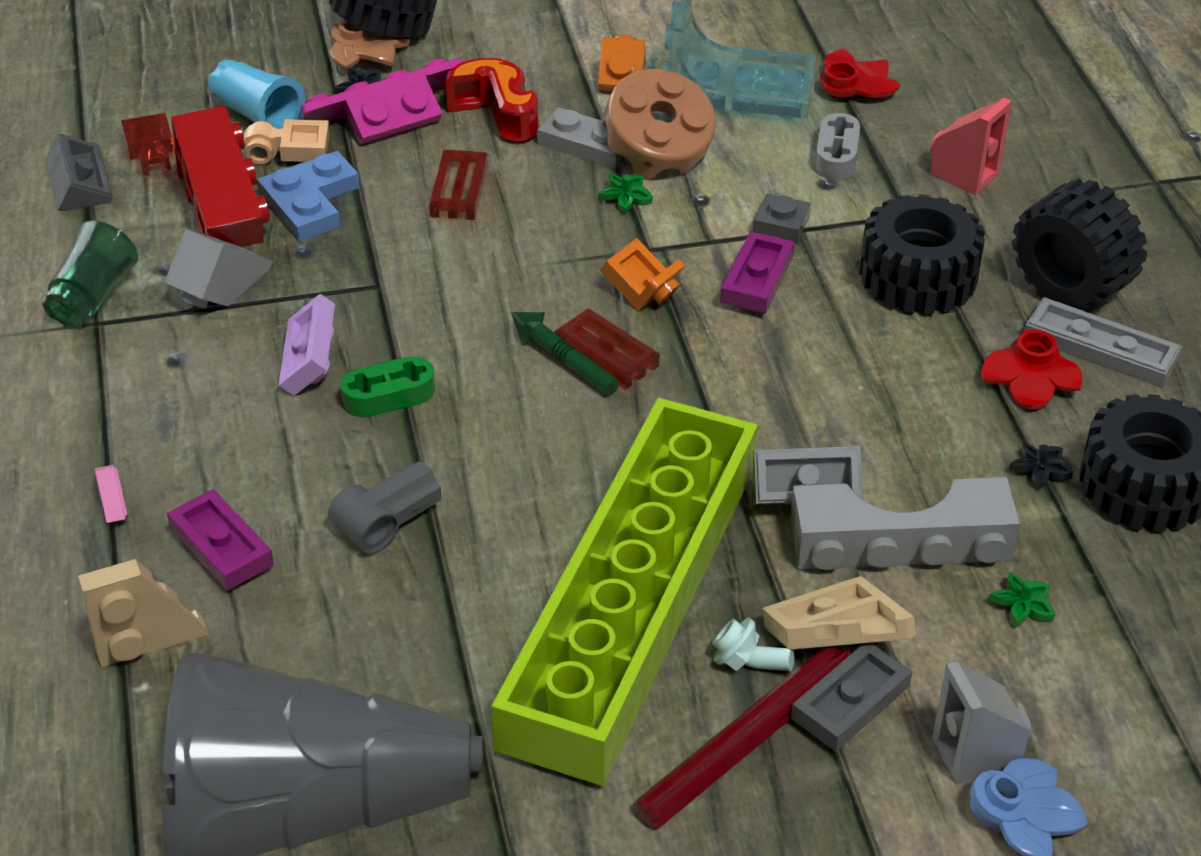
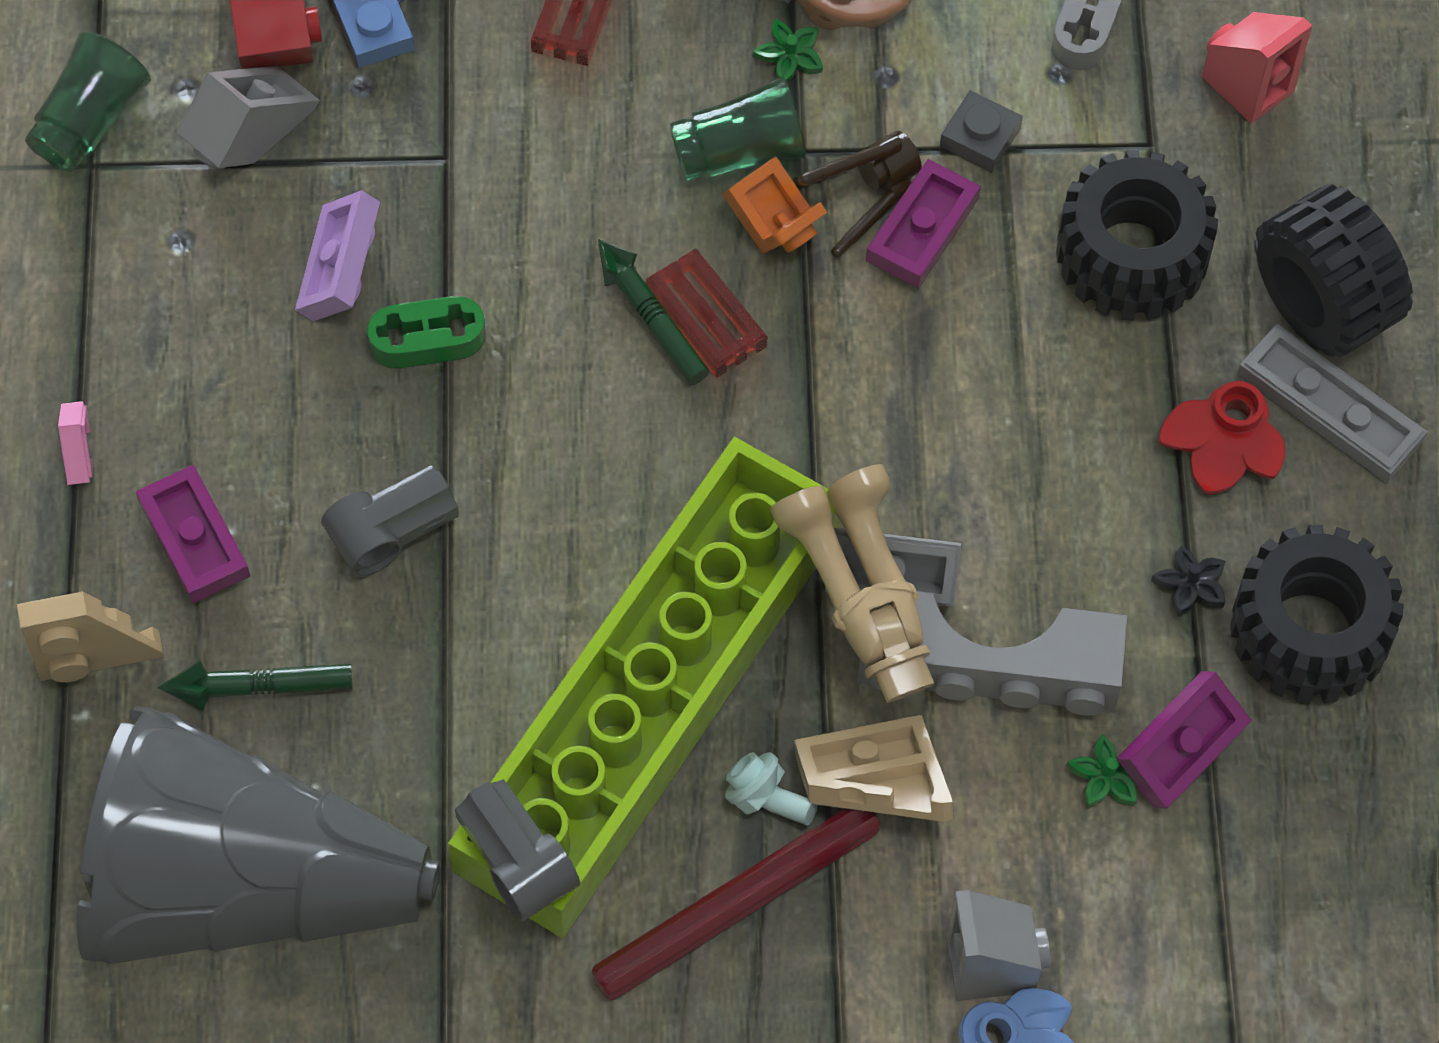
camera: 10 degrees right, 20 degrees up
dark grey plate [791,643,912,752] -> none
none -> dark green piece [157,661,353,710]
none -> dark grey piece [455,779,581,922]
none -> clear green plant [670,76,806,180]
none -> tan piece [770,464,935,703]
none -> dark brown plant [793,130,922,257]
none -> magenta plate [1116,671,1252,809]

